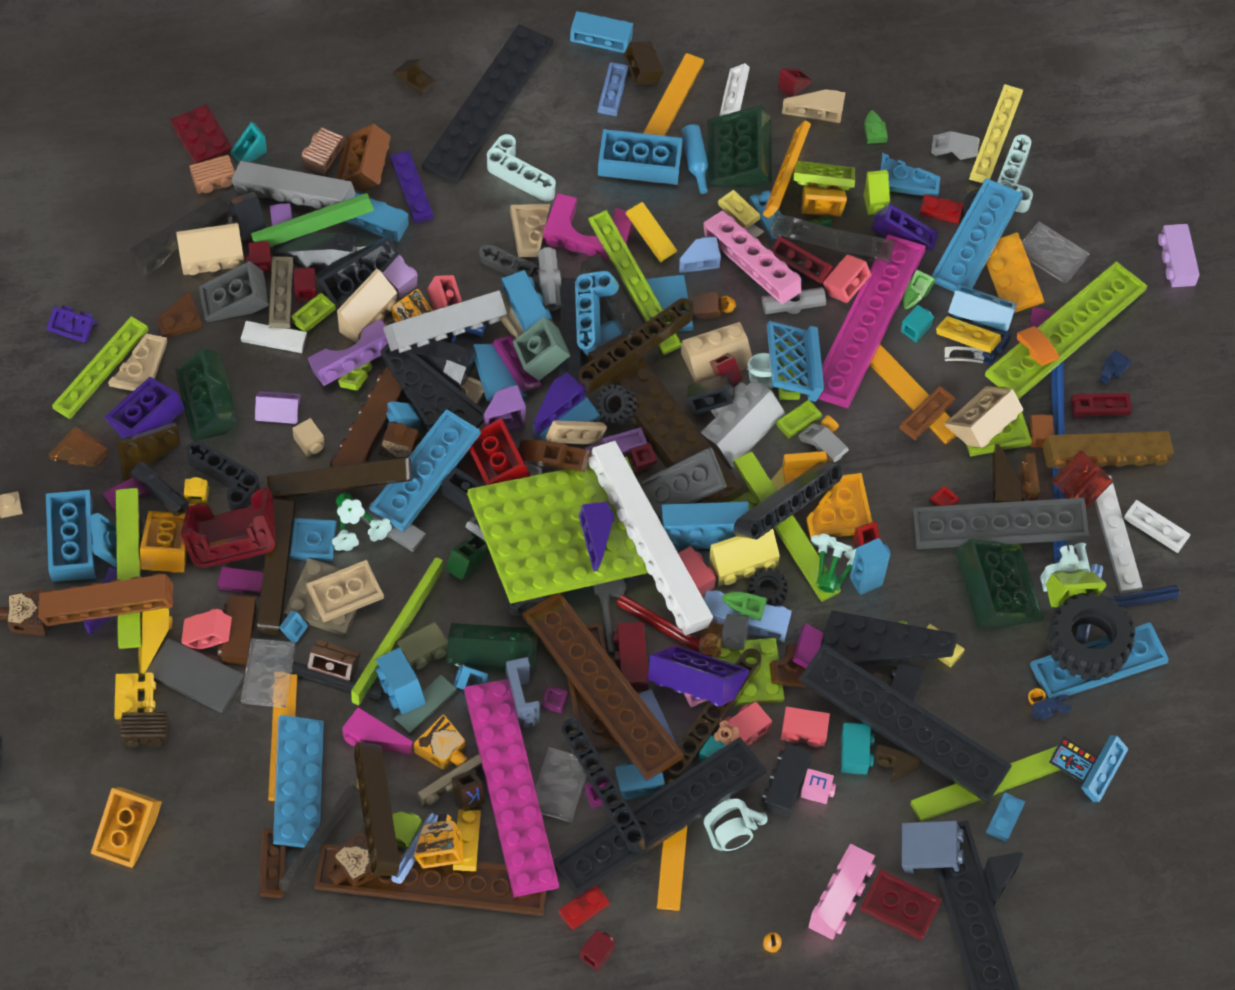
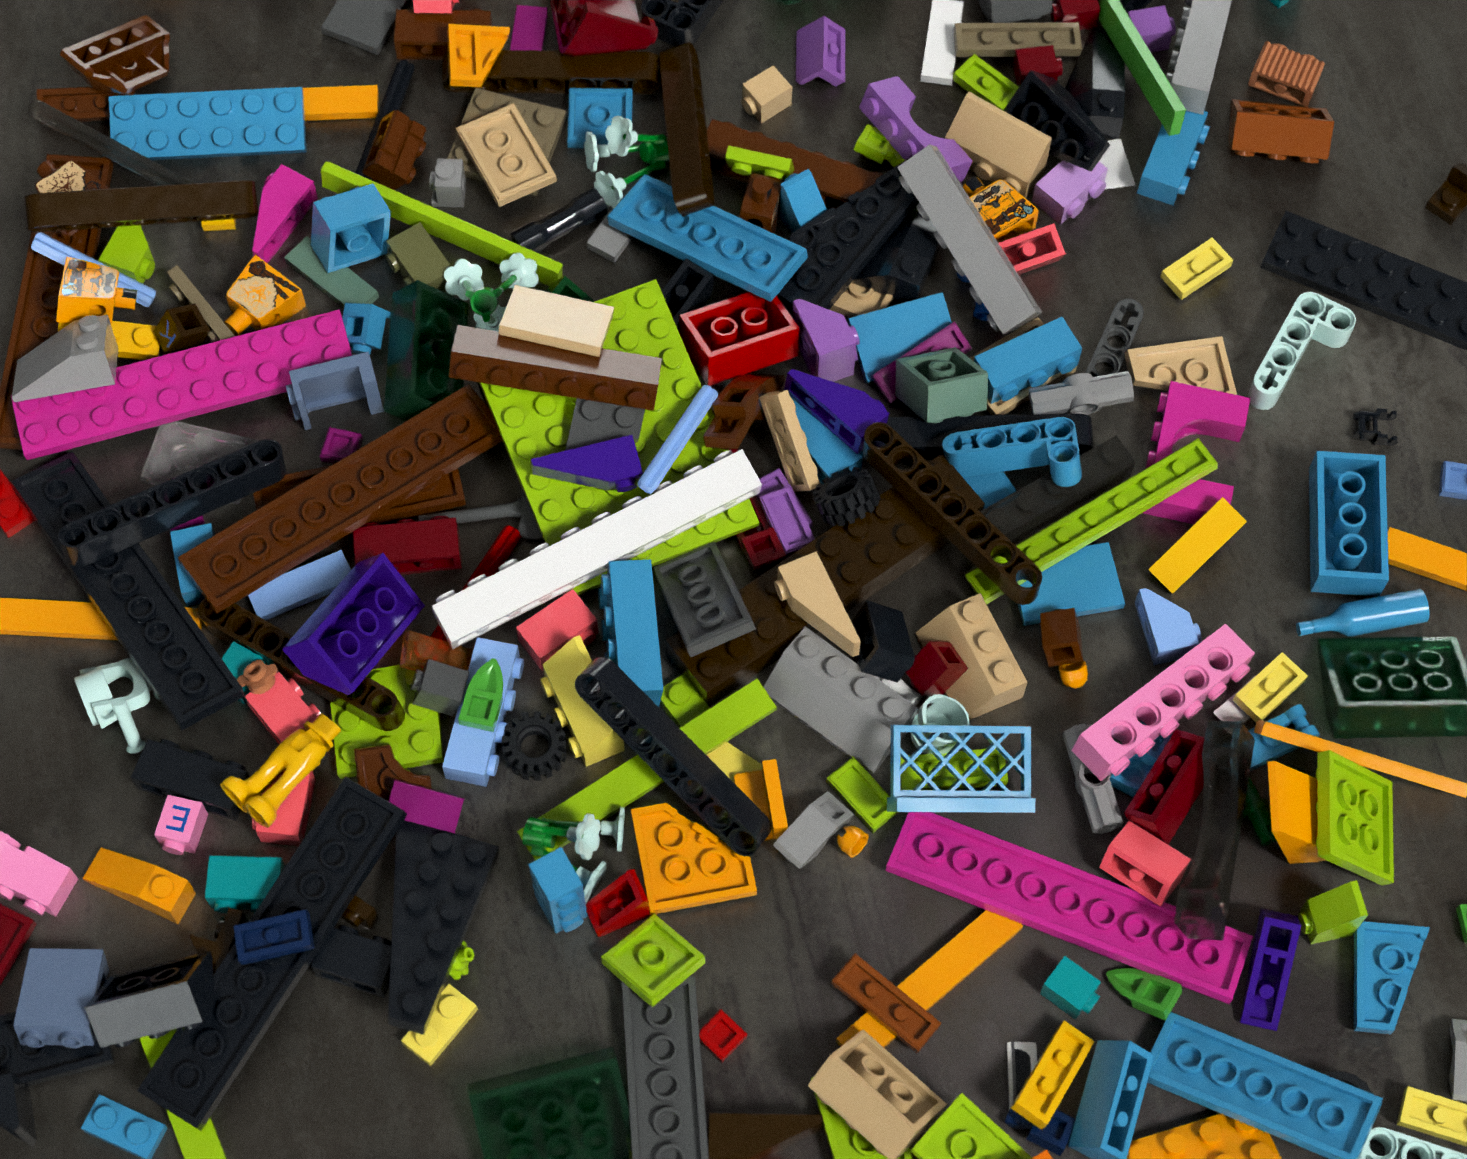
camera: 90 degrees right, 5 degrees up
clear plate [241,638,296,708] -> none
dark azure plate [279,611,308,643] -> none
dark purple plate [390,151,433,223] -> none
red plate [919,194,964,224] -> none
none -> light grey slope [12,315,118,402]
none -> reddish brown wedge [60,15,170,94]
none -> light orange slope [83,847,196,924]
none -> slope [84,951,214,1048]
none -> yellow piece [220,713,341,828]
none -> dark blue plate [234,909,315,965]
none -> light grey brick [430,158,466,208]
none -> light aqua plant [444,252,539,331]
none -> light orange wing [447,24,510,87]
none -> reddish brown brick [449,325,662,411]
none -> tan tile [498,285,614,357]
none -> black axle [510,188,608,253]
none -> dark grey wing [565,398,645,451]
none -> lime tile [601,913,705,1007]
none -> light blue axle [637,385,718,494]
none -> lime plate [725,145,794,180]
none -> tan slope [774,551,861,657]
none -> light yellow plate [1160,237,1233,300]
none -> black piece [1353,408,1398,446]

